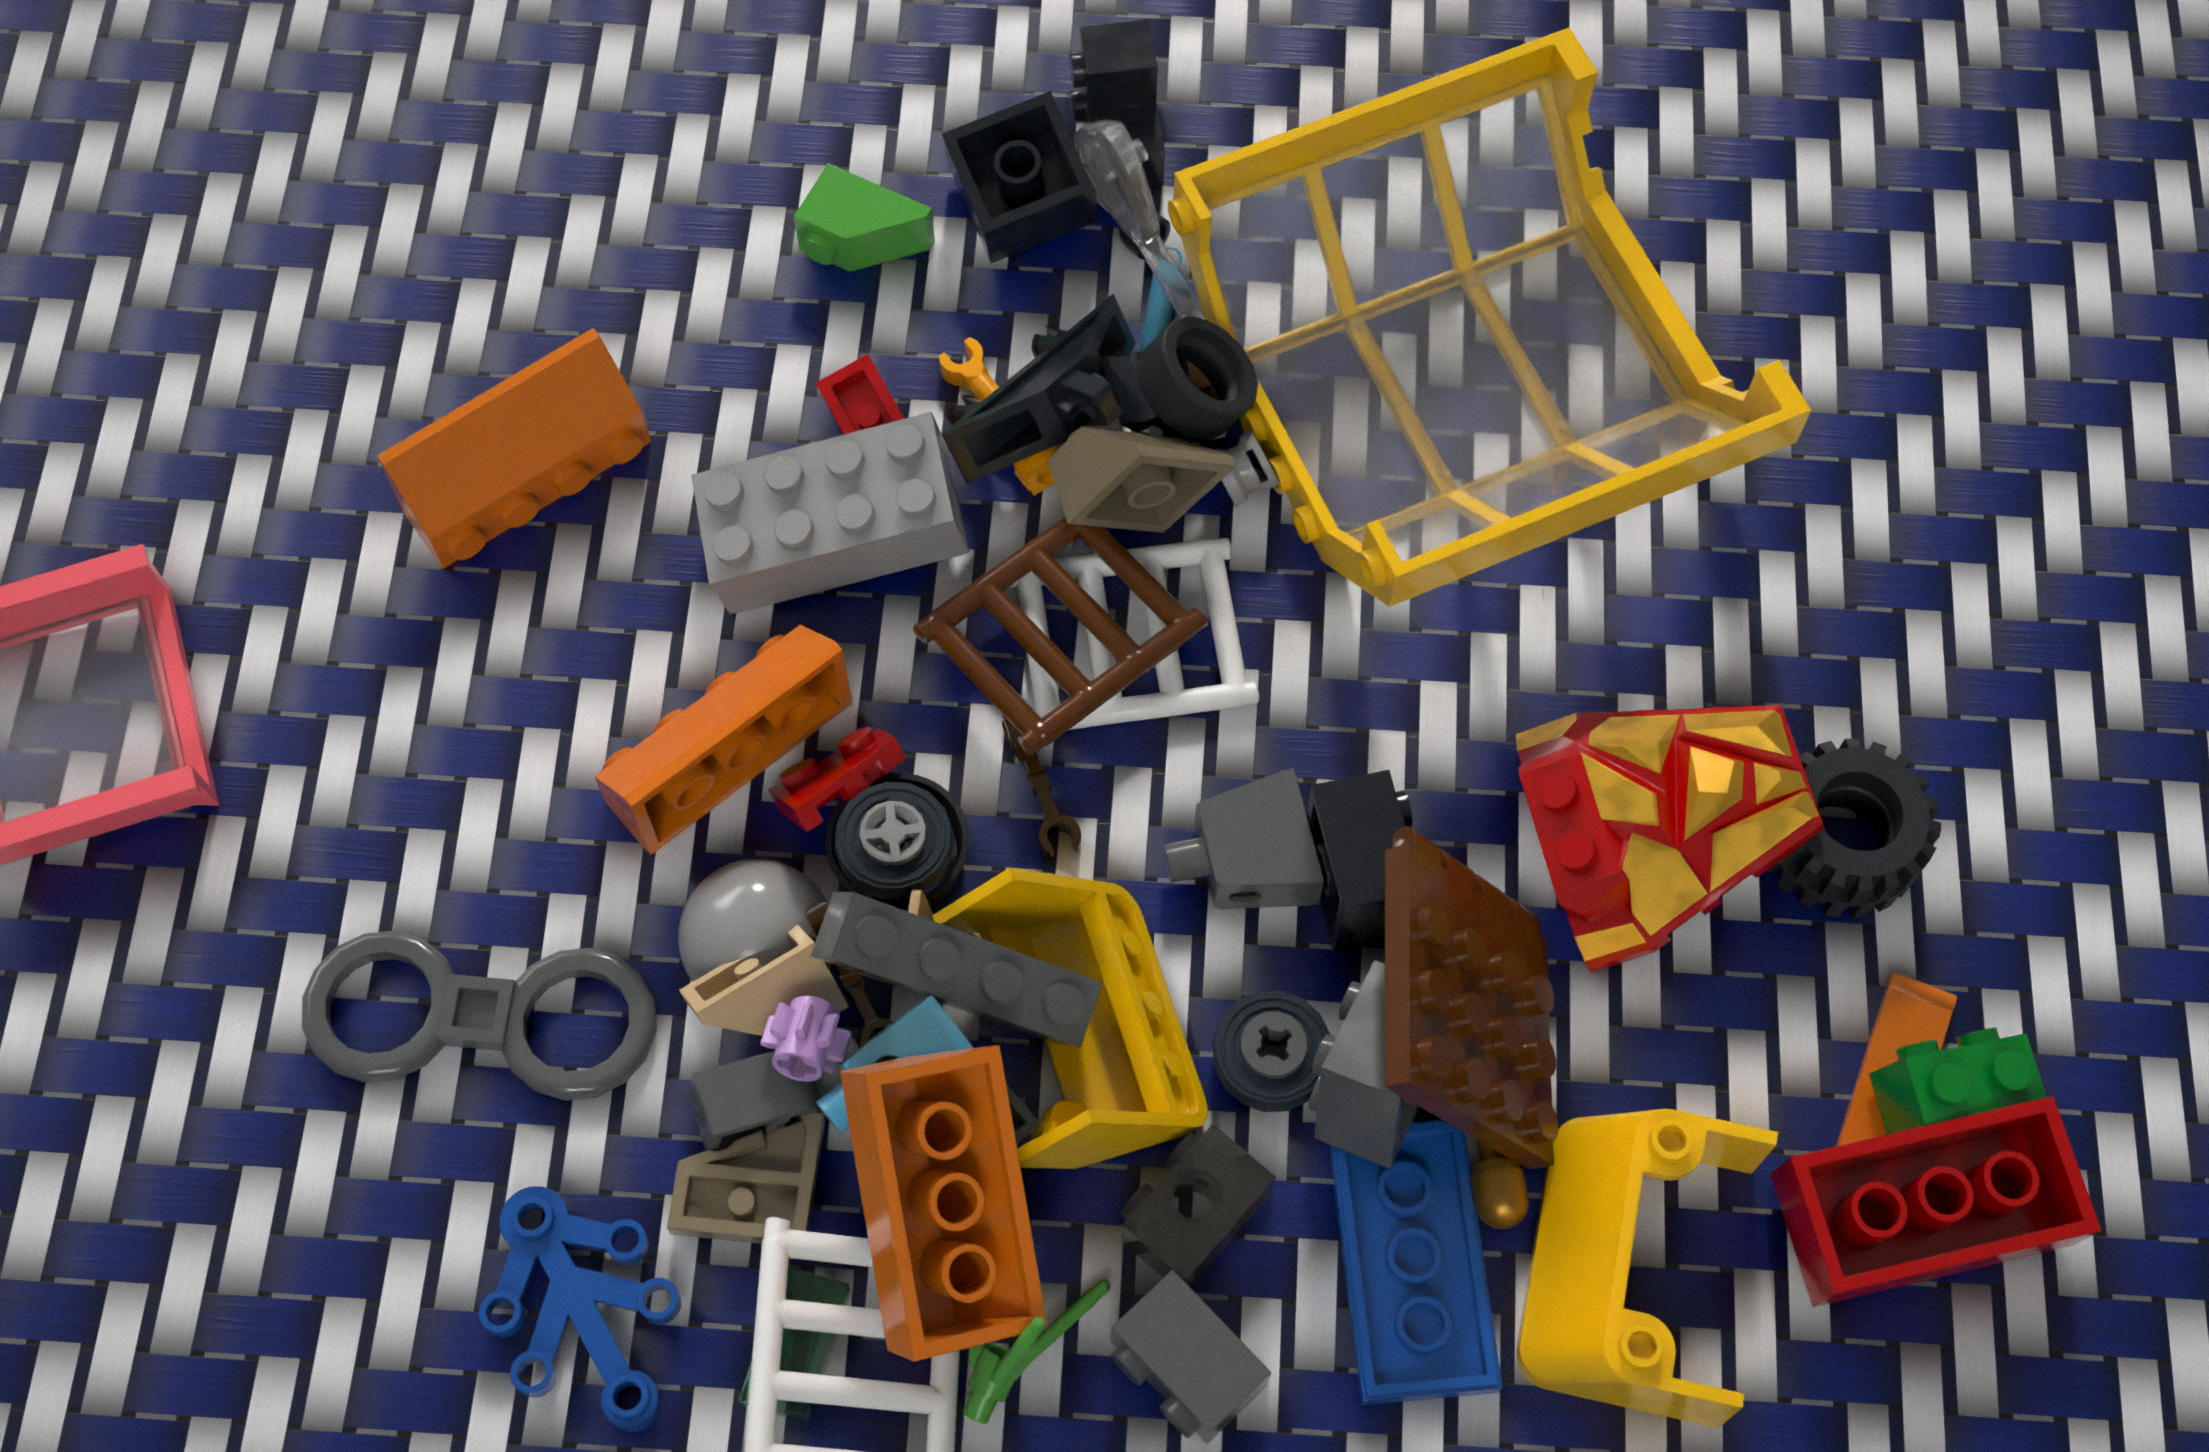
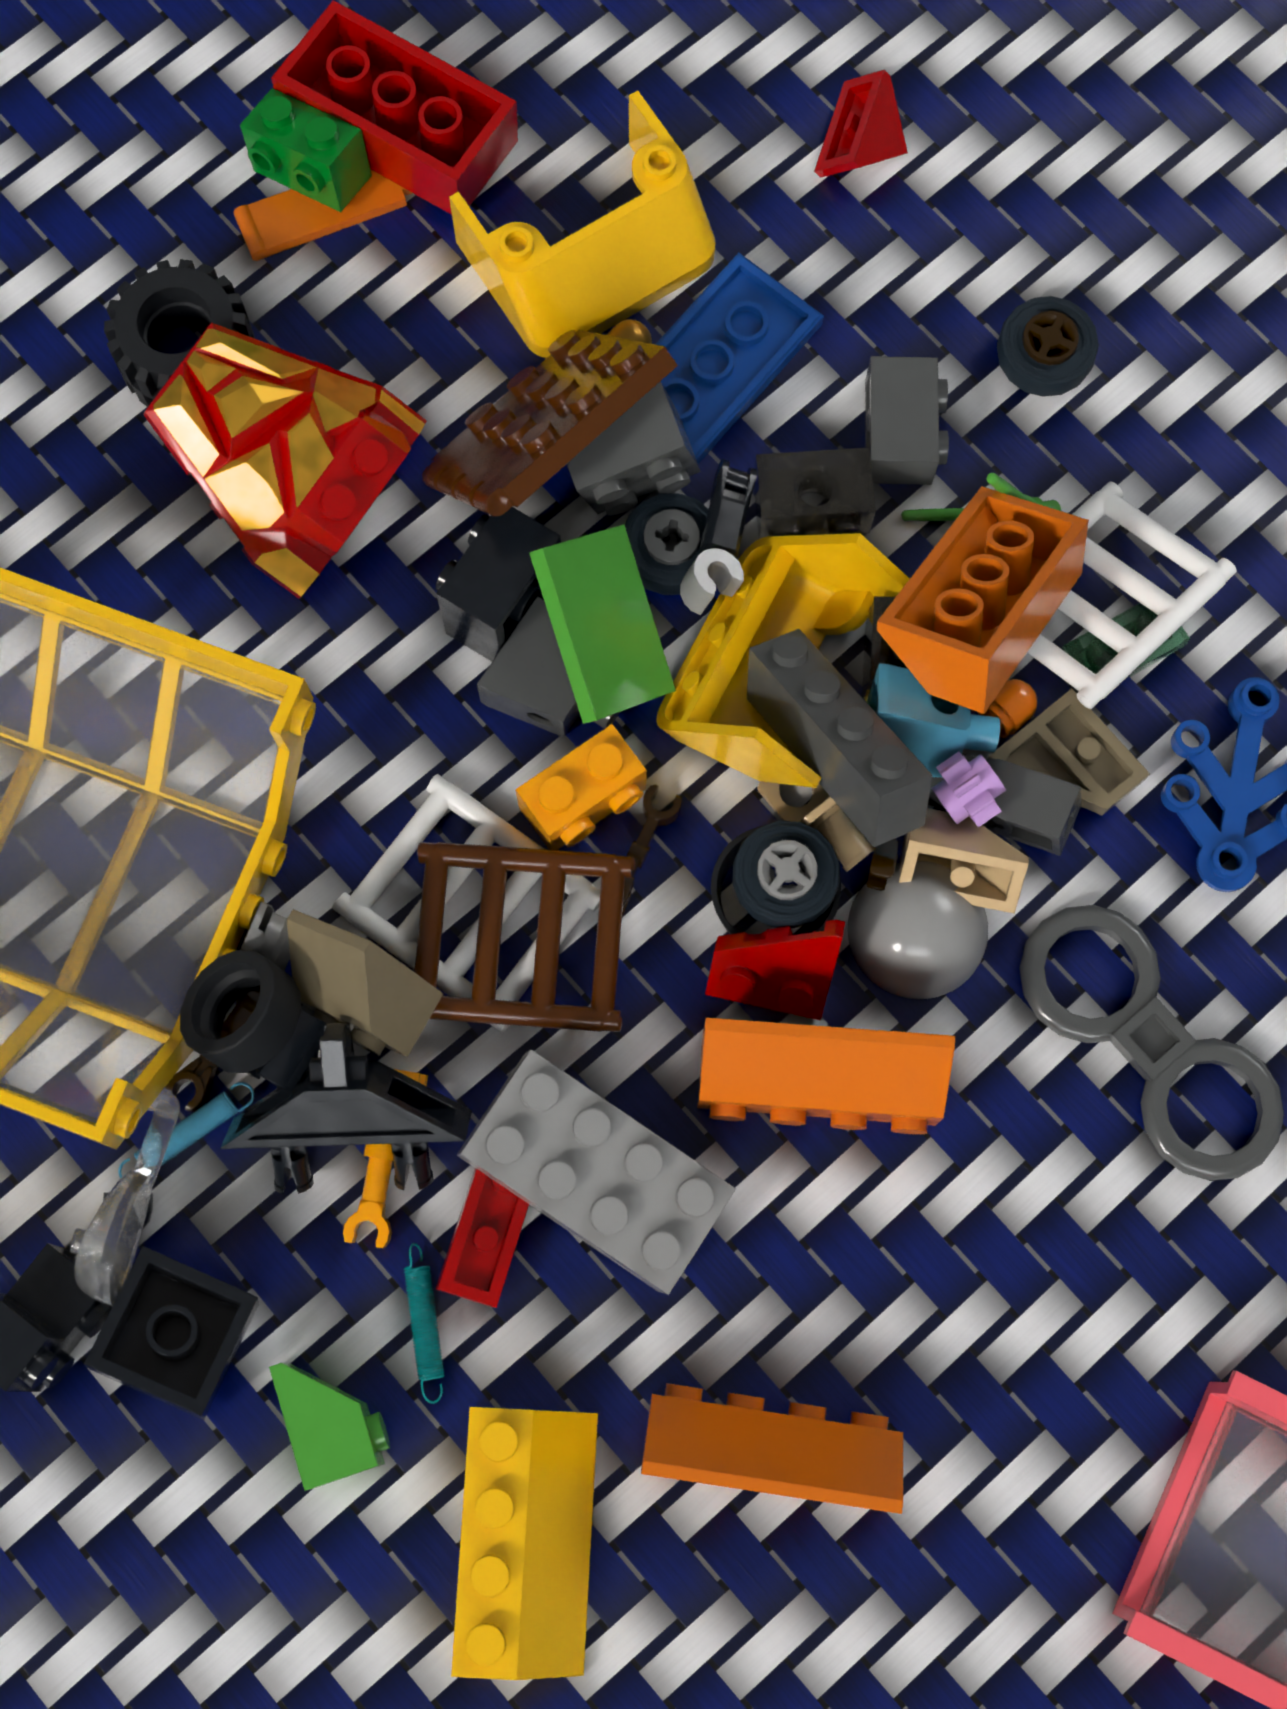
camera: 135 degrees left, 10 degrees up
none -> teal piece [403,1243,445,1404]
none -> yellow slope [451,1407,598,1680]
none -> light orange brick [515,724,647,850]
none -> bright green tile [529,524,676,724]
none -> piece [680,459,757,615]
none -> orange cylinder [978,679,1038,738]

